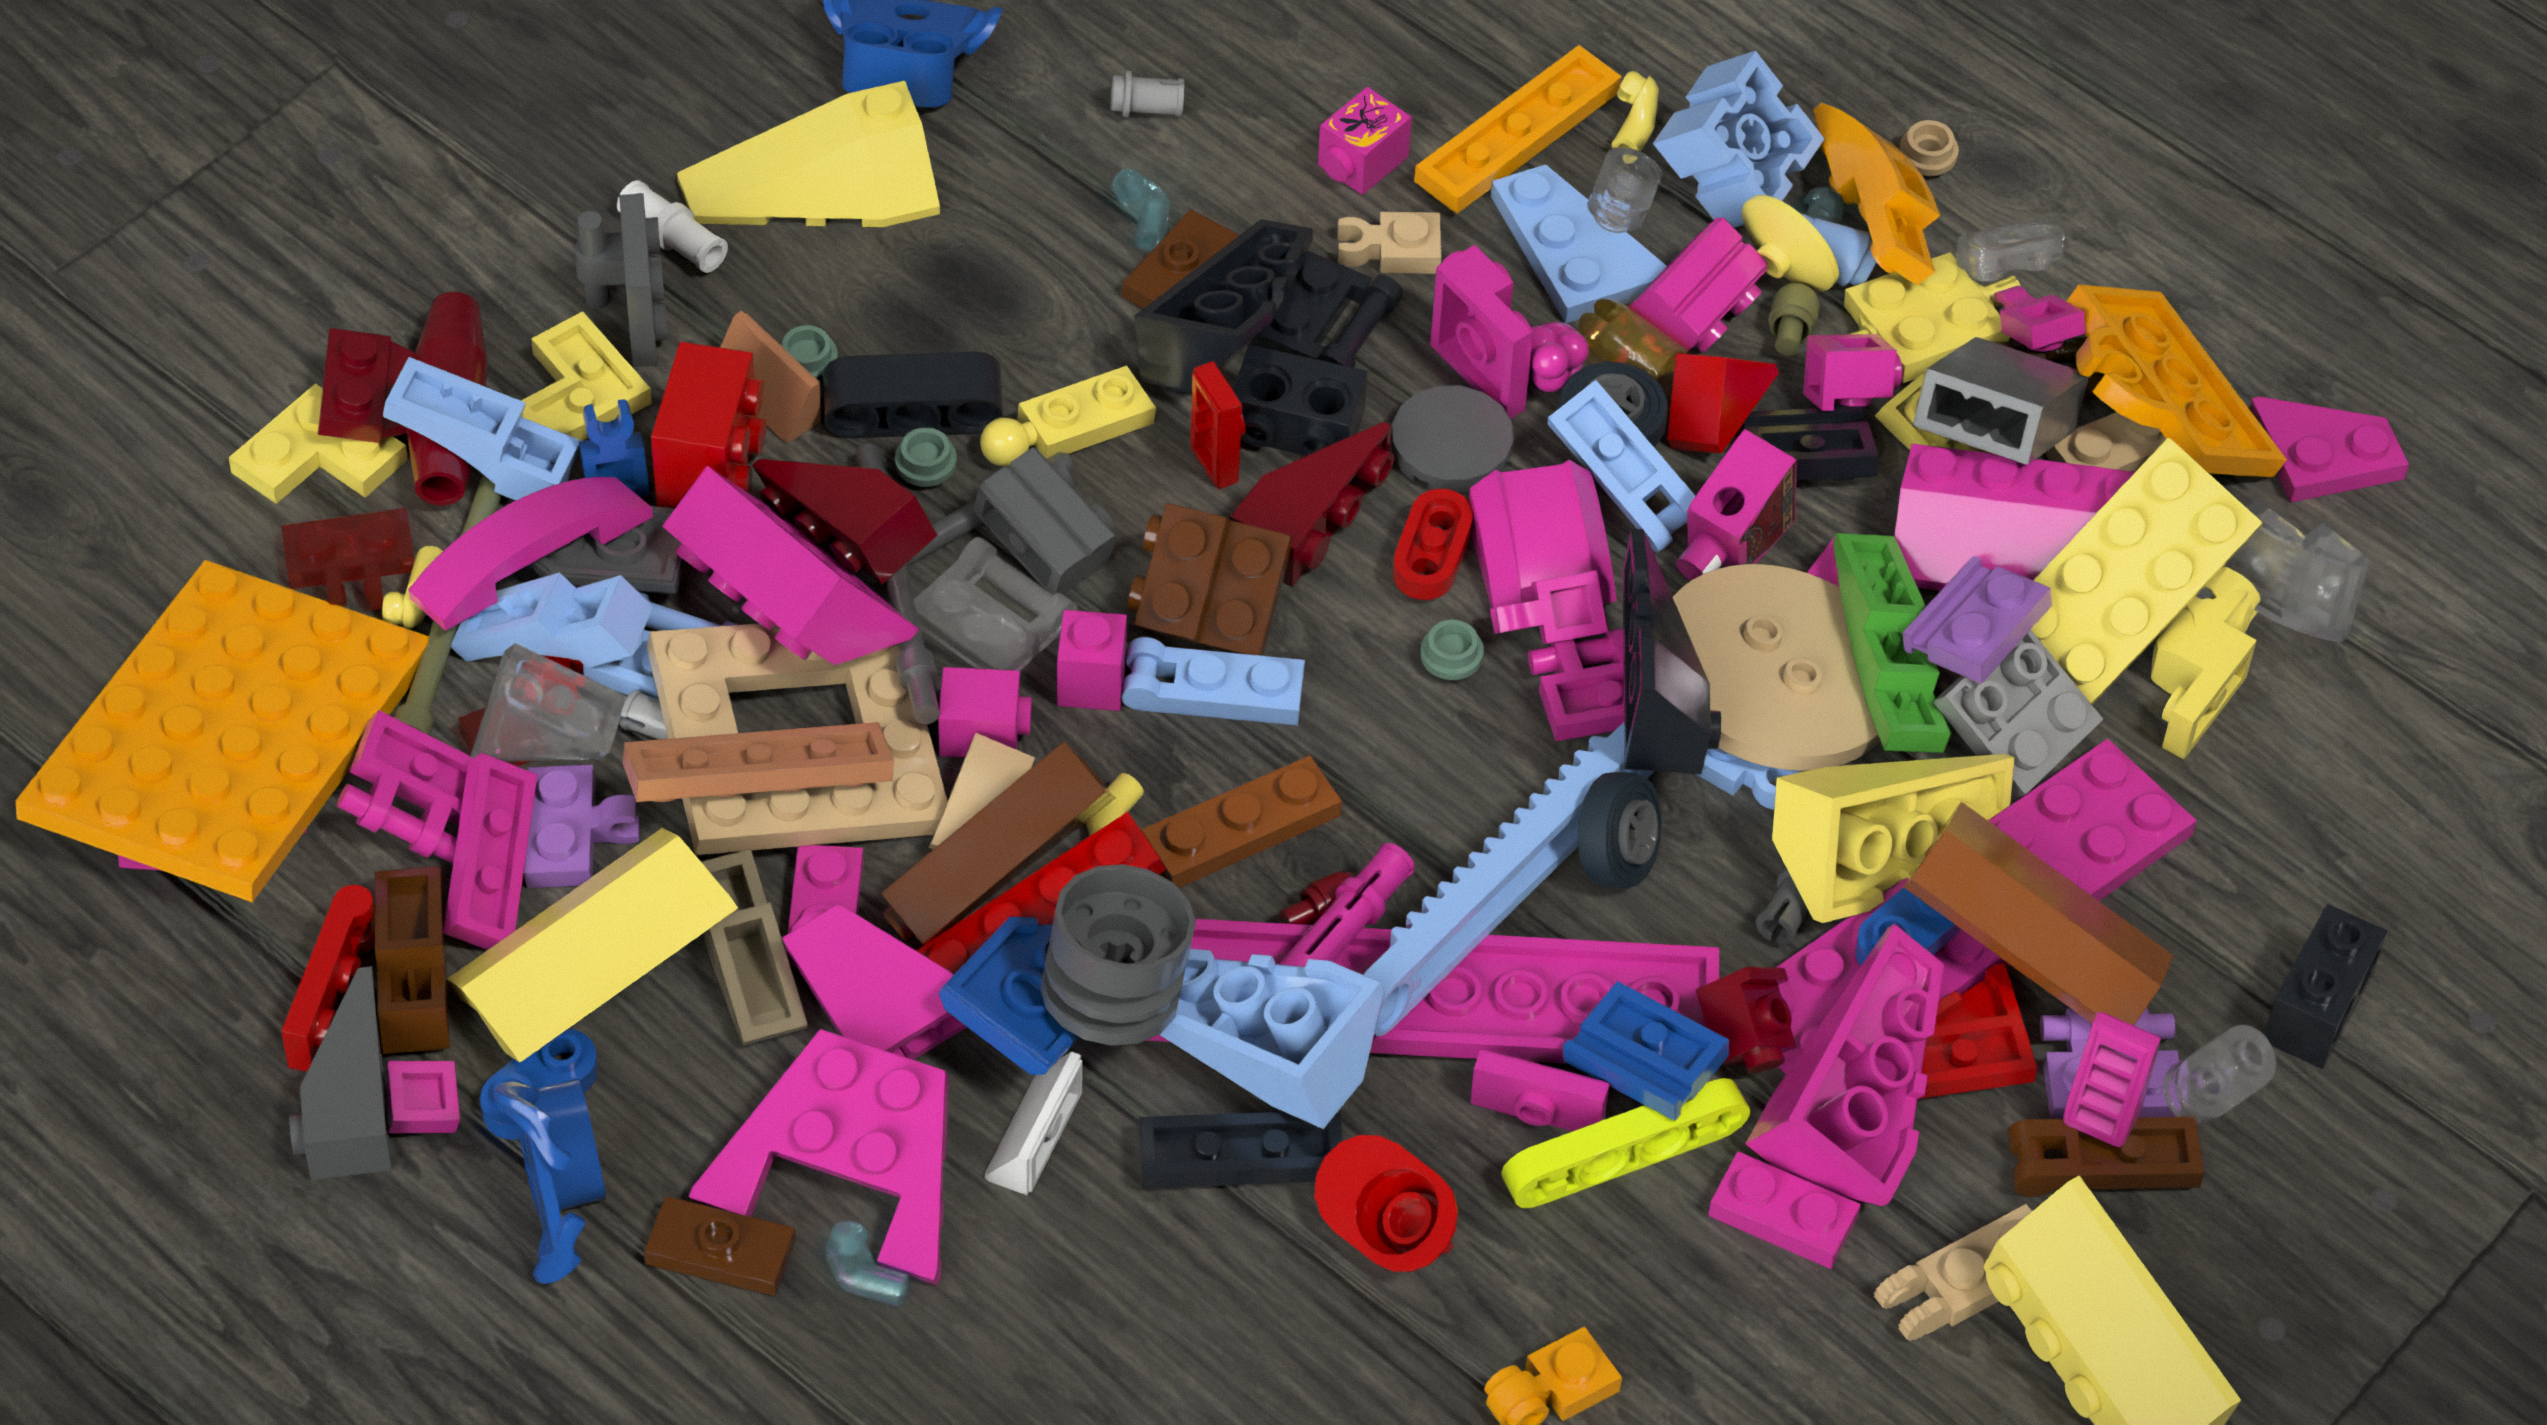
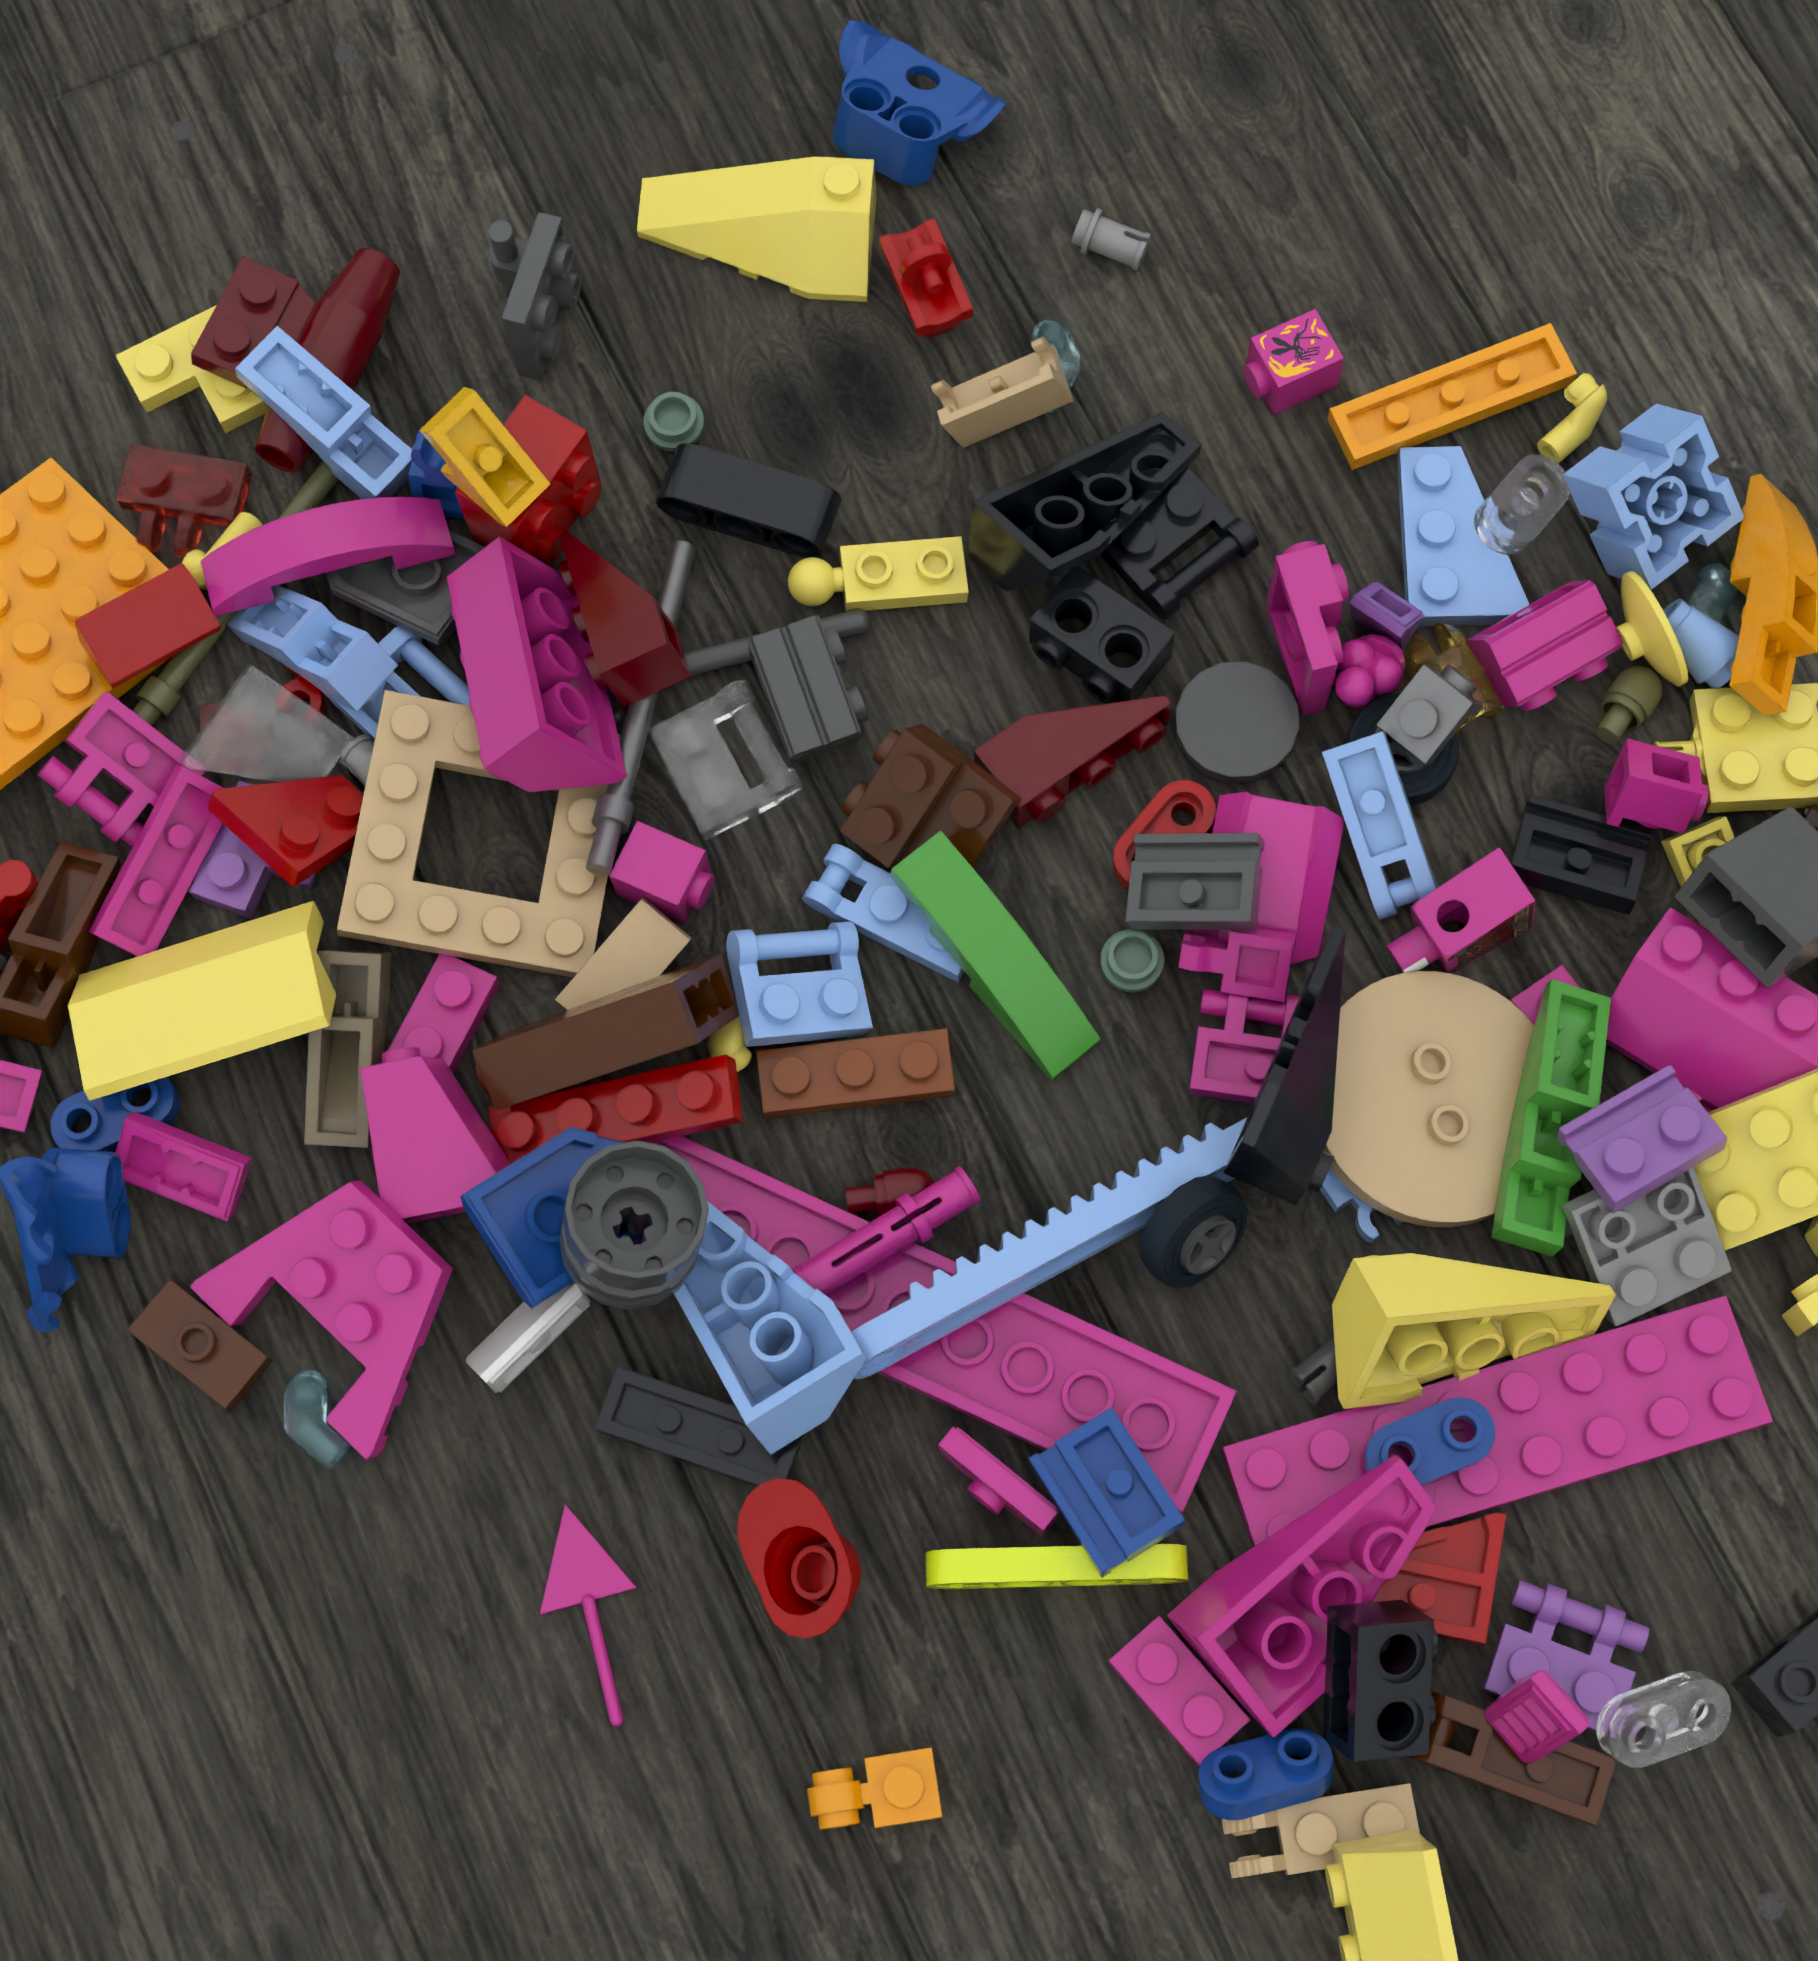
camera: 30 degrees right, 20 degrees up
light yellow plate [521,311,652,441] -> none
white pin [617,180,728,273] -> none
nougat plate [623,722,894,802] -> none
nougat slope [720,311,821,443] -> none
sand green plate [895,428,957,487] -> none
dark pink brick [1057,610,1127,711] -> none
reddish brown plate [1122,209,1240,309] -> none
red plate [1190,361,1246,490] -> none
tan plate [1337,212,1441,274] -> none
red slope [1667,353,1779,454] -> none
dark red brick [1696,966,1797,1073] -> none
dark orange slope [1904,802,2174,1025] -> none
none -> red slope [75,563,221,689]
none -> dark pink plate [116,1111,252,1222]
none -> red wing [208,775,364,887]
none -> yellow slope [419,387,550,527]
none -> dark pink piece [540,1504,637,1726]
none -> light blue plate [726,921,873,1047]
none -> red hips [879,218,973,338]
none -> bright green slope [890,830,1101,1081]
none -> tan hinge [931,337,1073,448]
none -> dark grey plate [1125,833,1265,930]
none -> blue plate [1198,1728,1333,1820]
none -> black brick [1323,1600,1438,1762]
none -> medium lavender slope [1349,582,1425,650]
none -> flat silver bracket [1377,664,1484,765]

